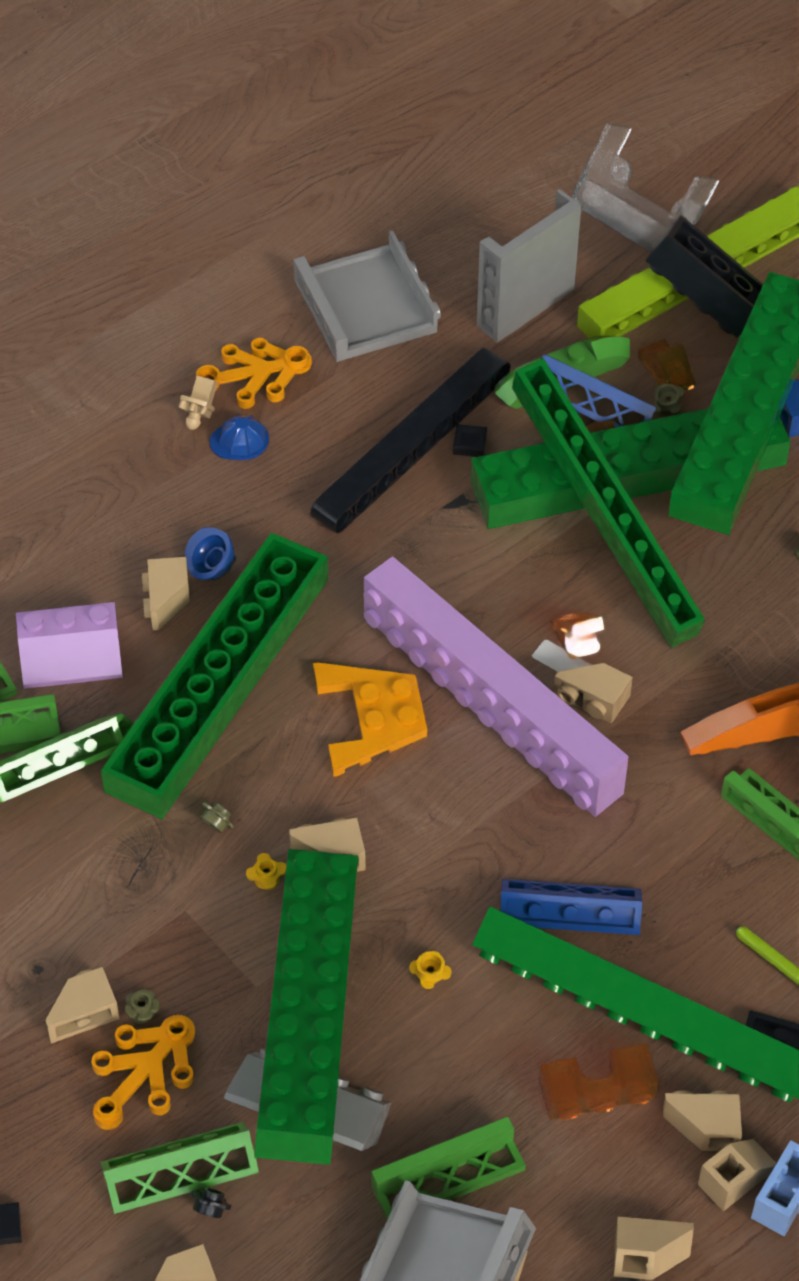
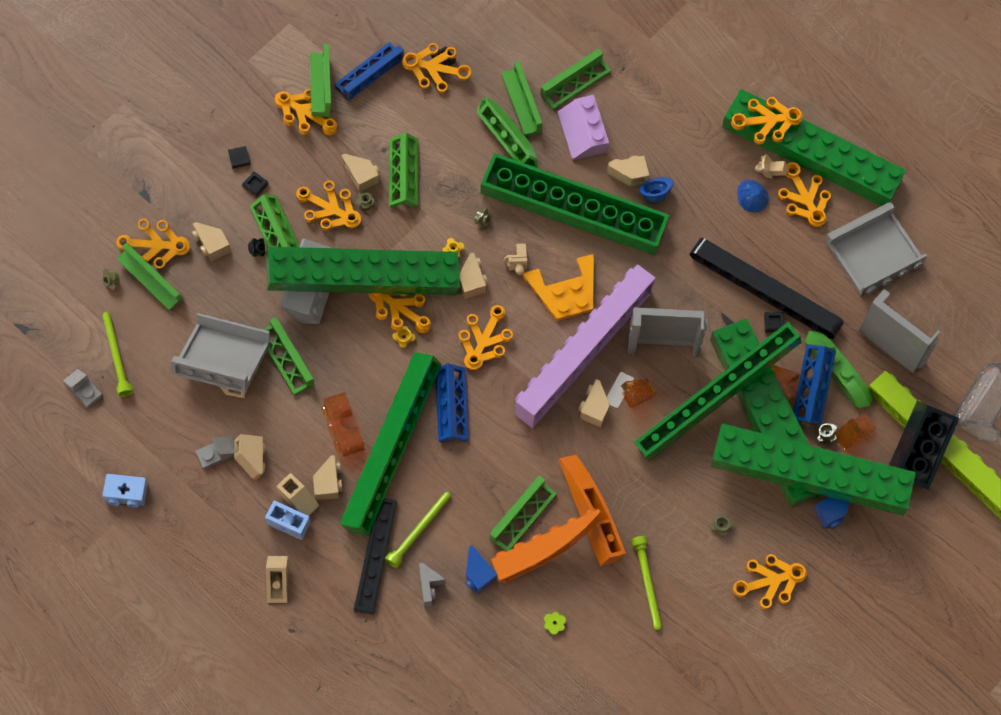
camera: 80 degrees right, 15 degrees up
none -> black tile [242,171,269,197]
none -> light orange plant [368,293,431,334]
none -> bright green fence [389,133,418,208]
none -> light orange plant [459,305,513,370]
none -> tan piece [503,244,527,275]
none -> light grey panel [627,307,708,358]
none -> green brick [722,89,906,206]
none -> light orange plant [731,97,803,145]

